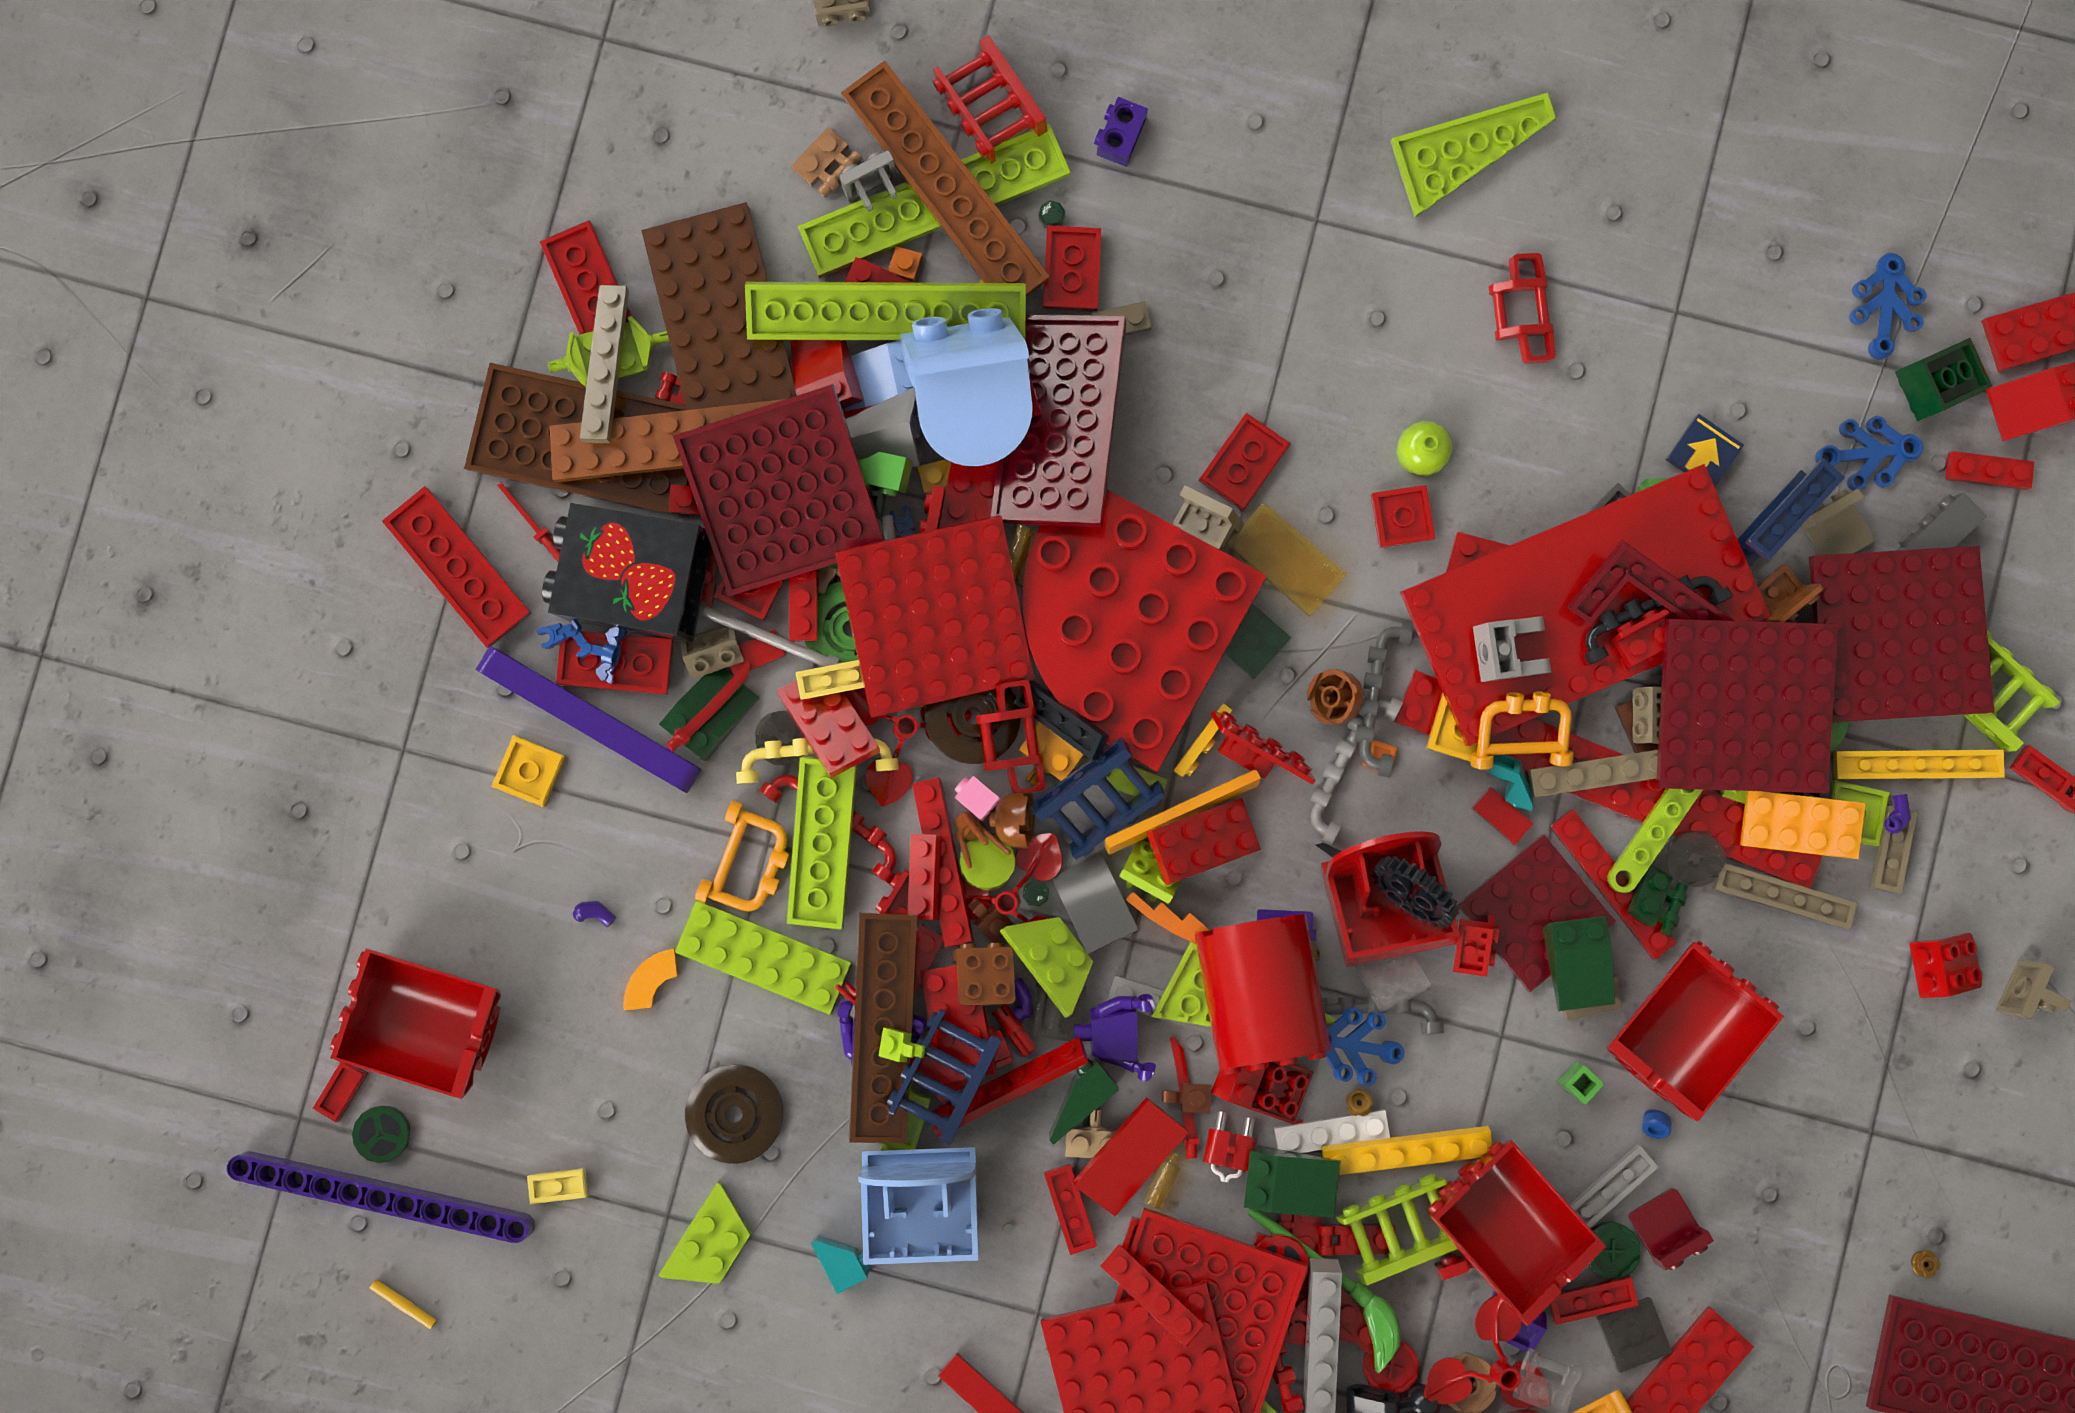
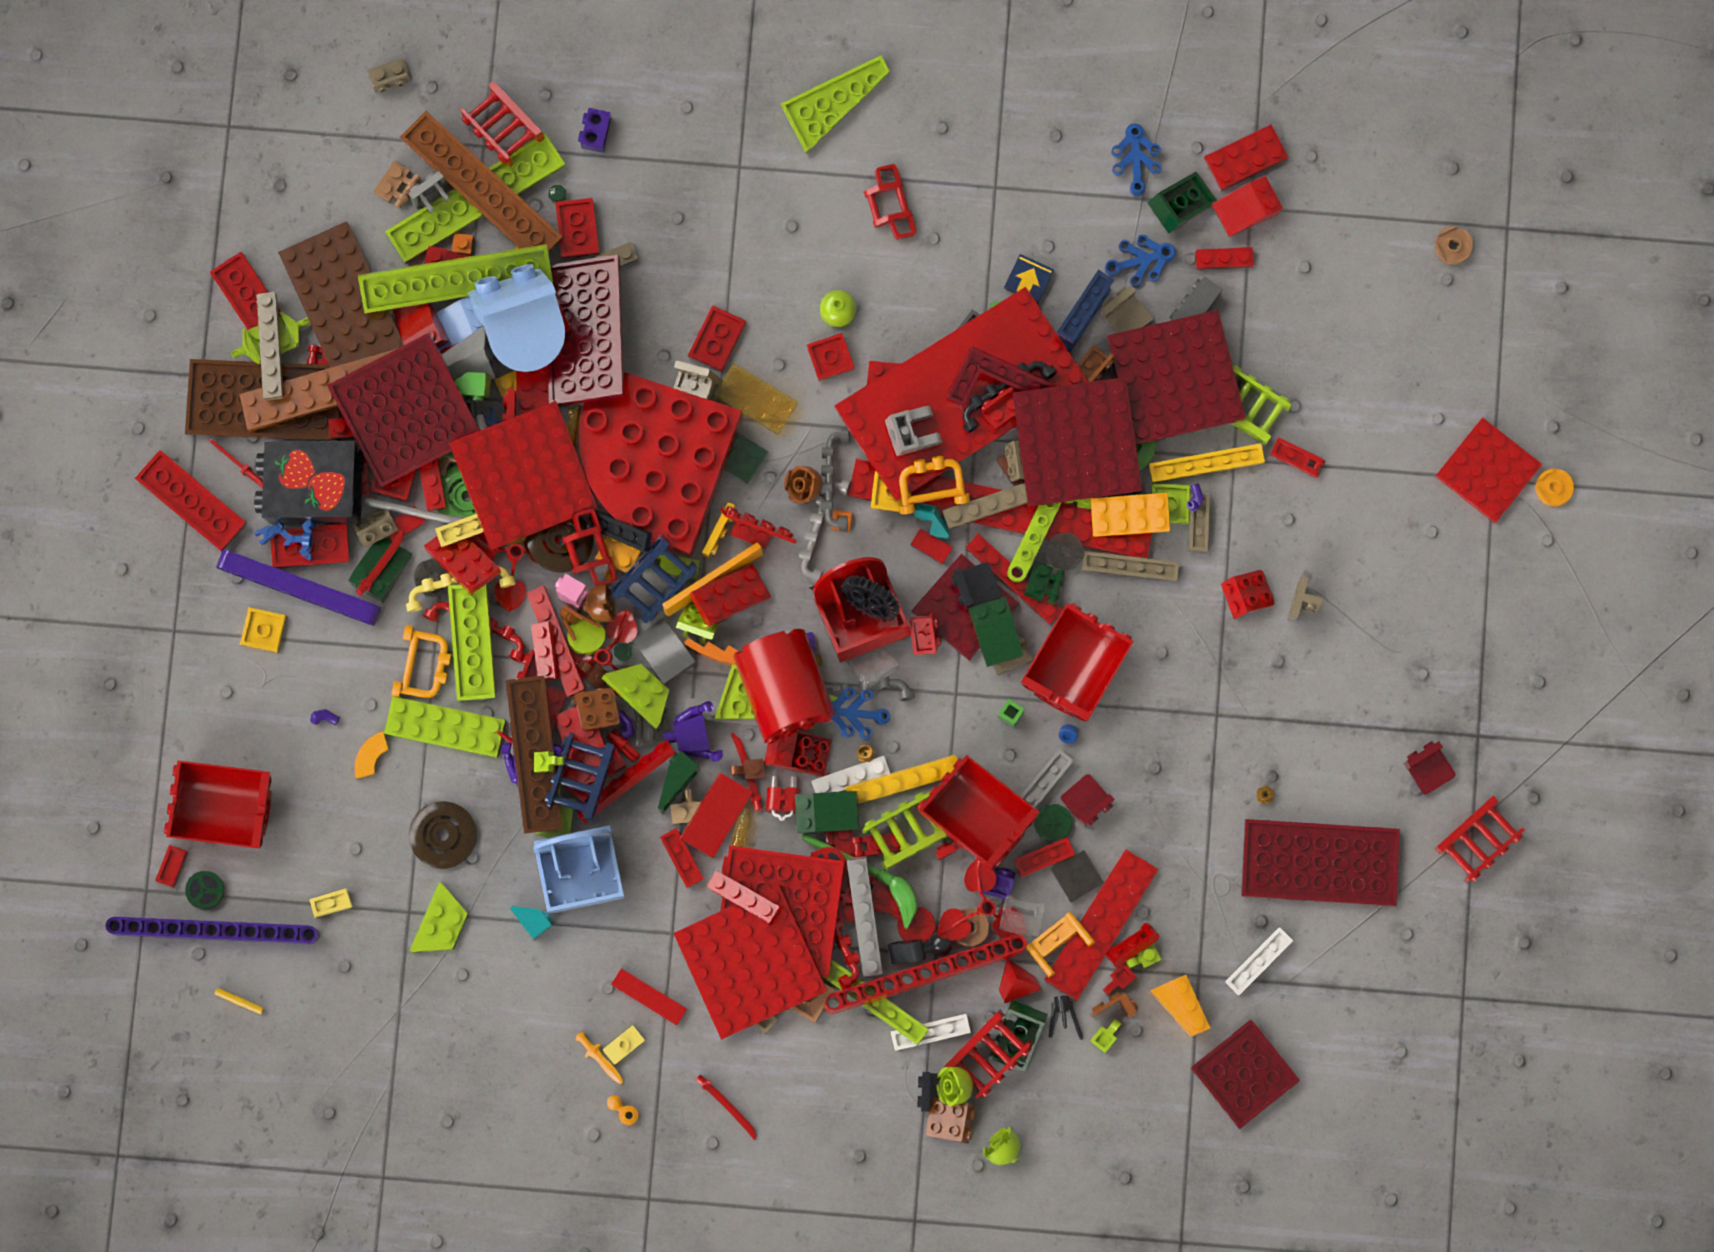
camera: 10 degrees left, 5 degrees down
none -> black bracket [951,562,1001,610]

